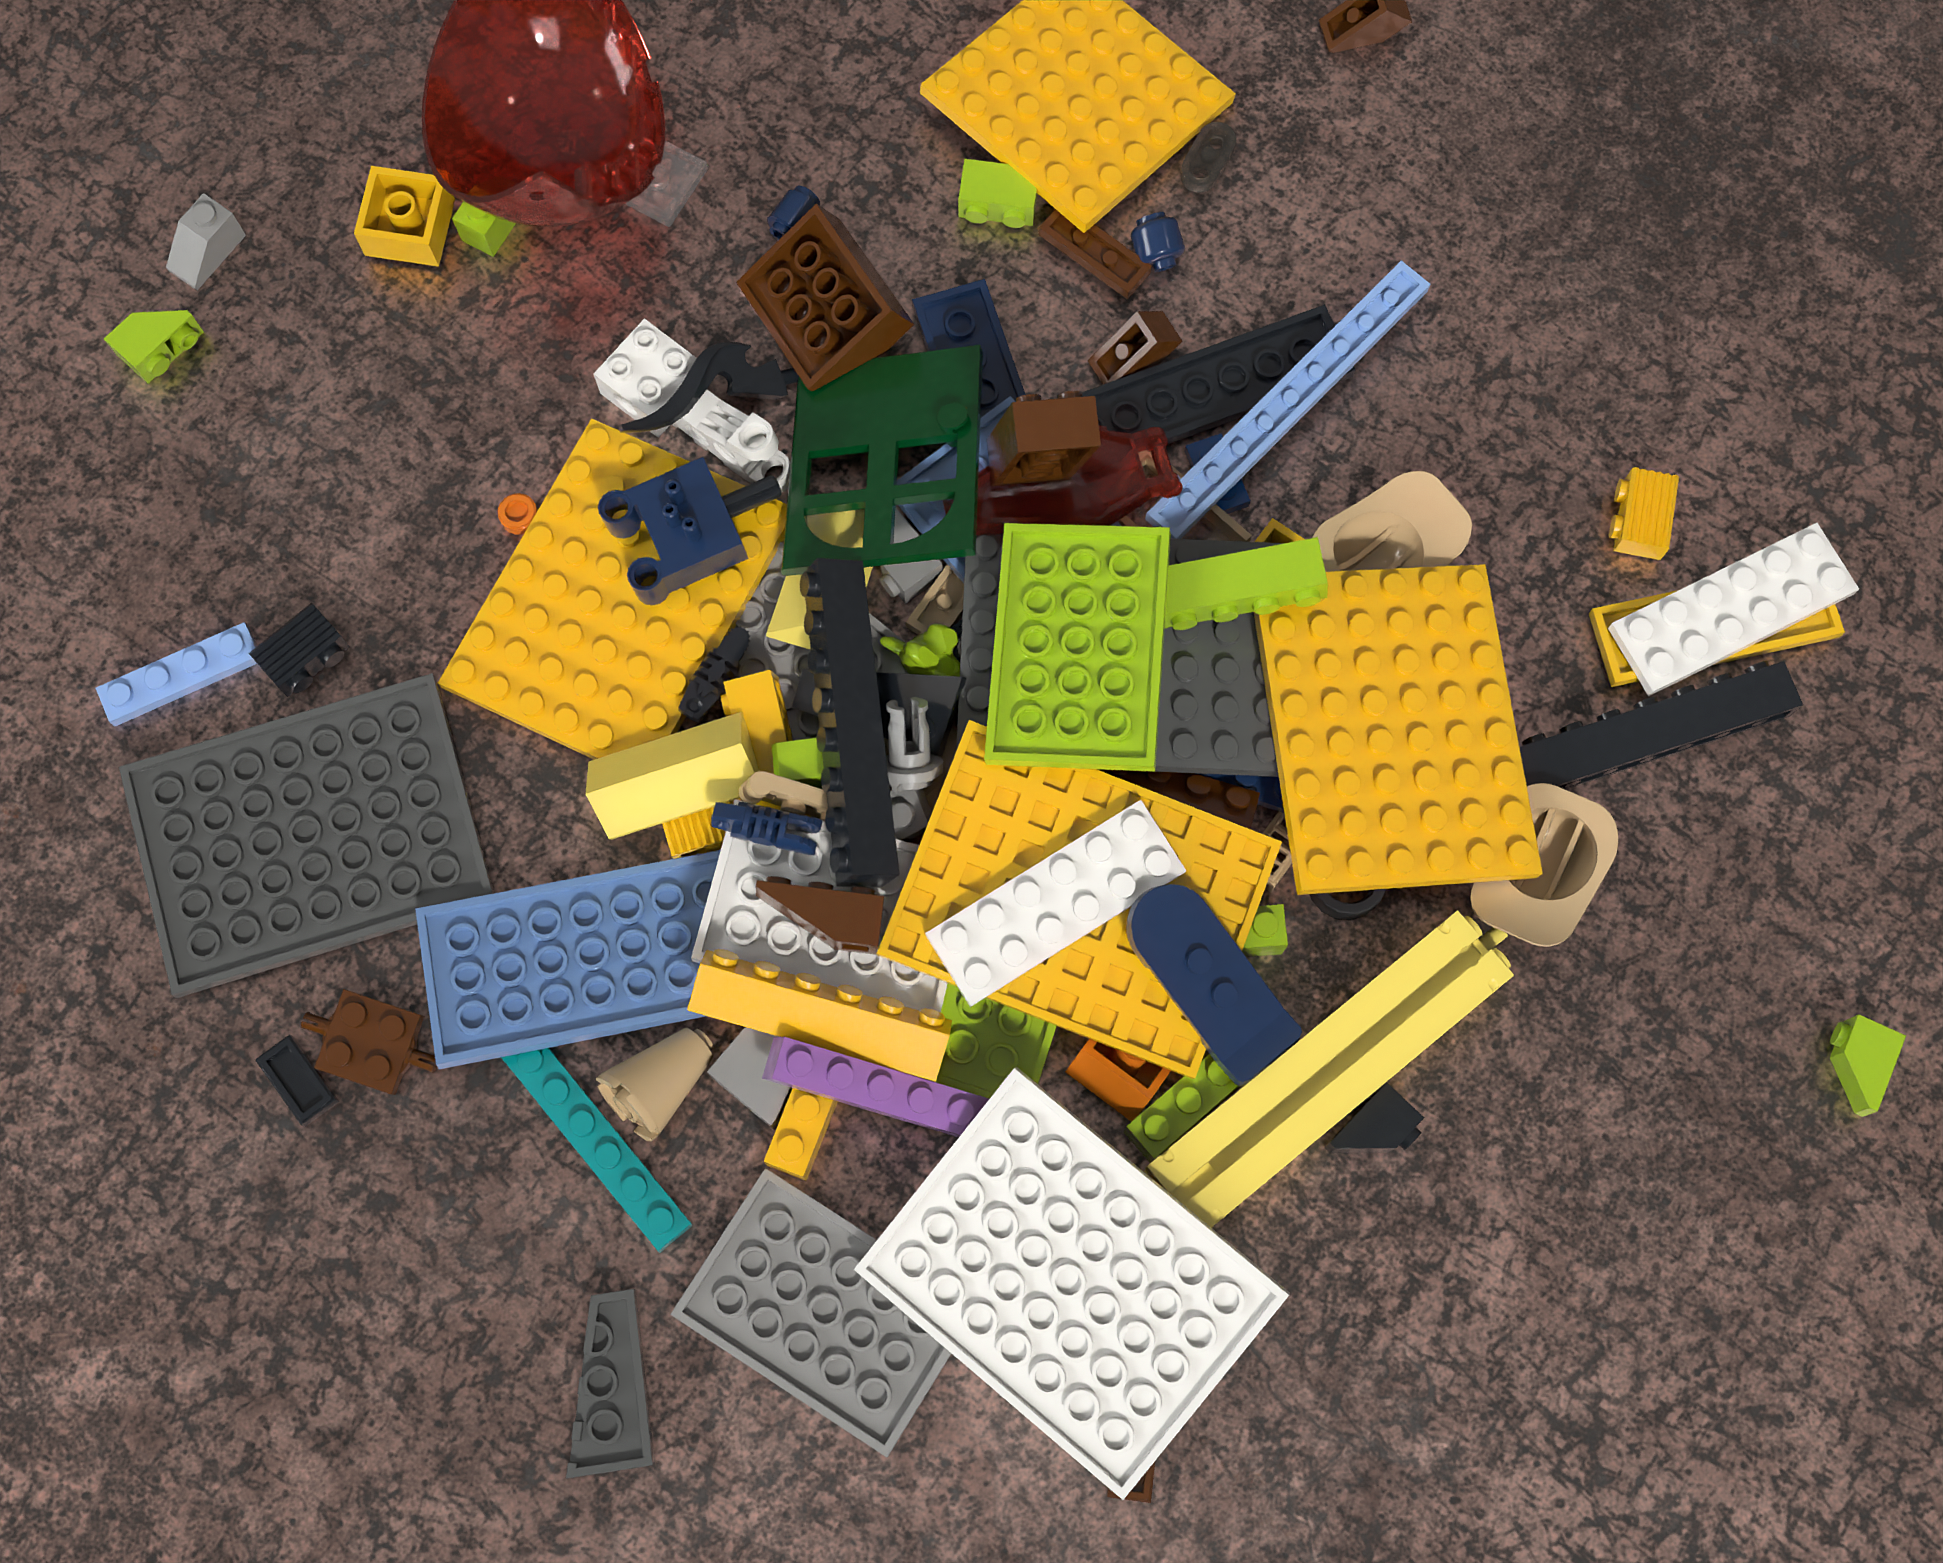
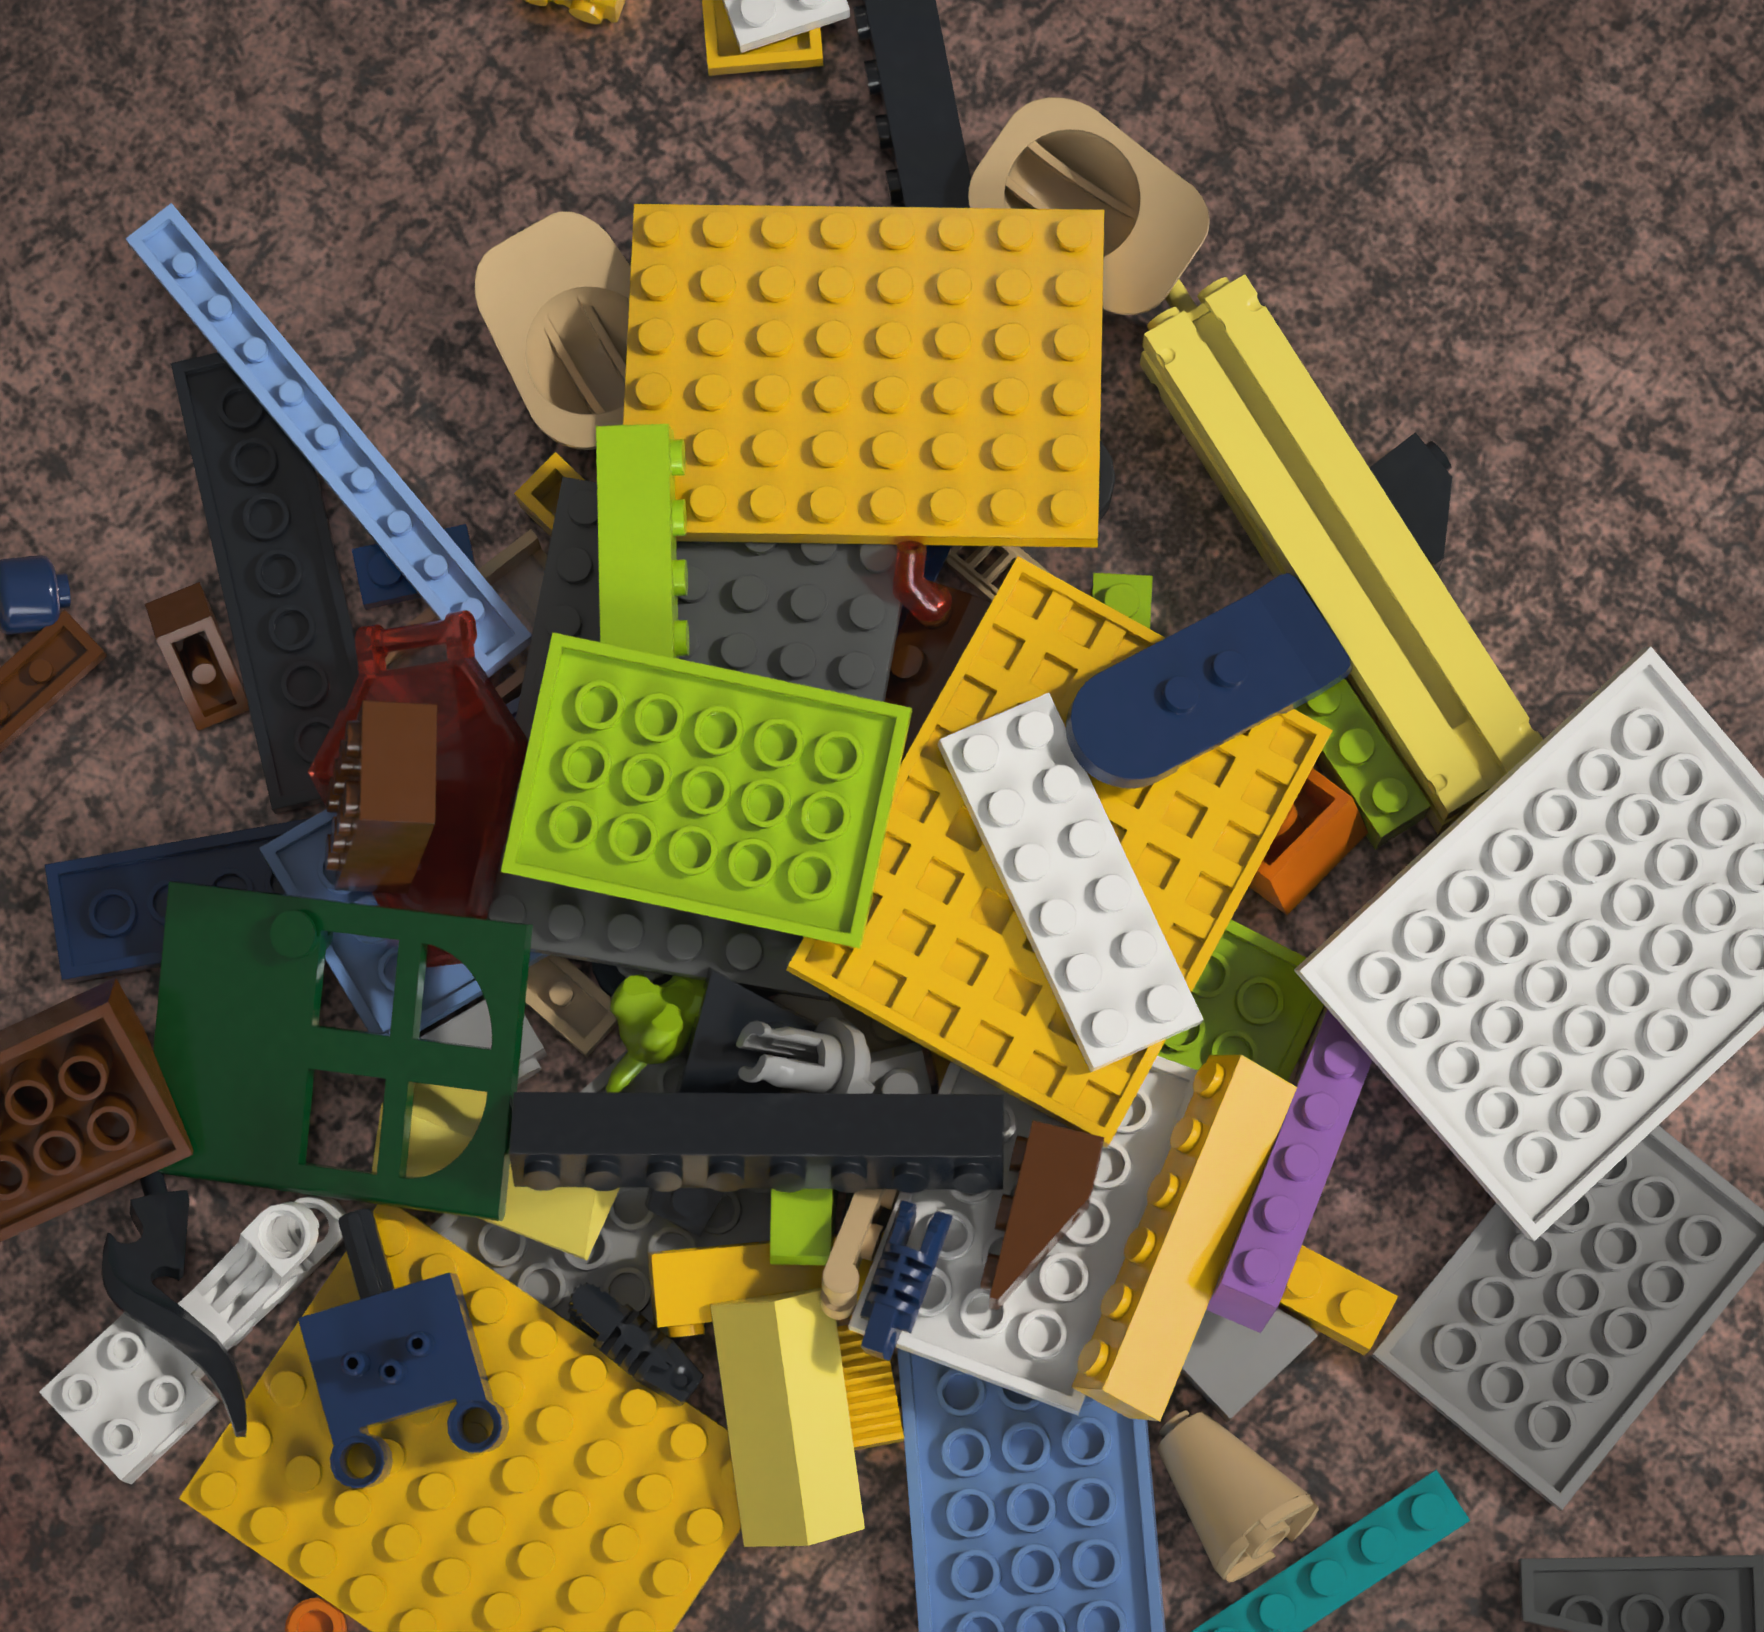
camera: 80 degrees left, 5 degrees up
none -> clear red arm [892,541,952,622]

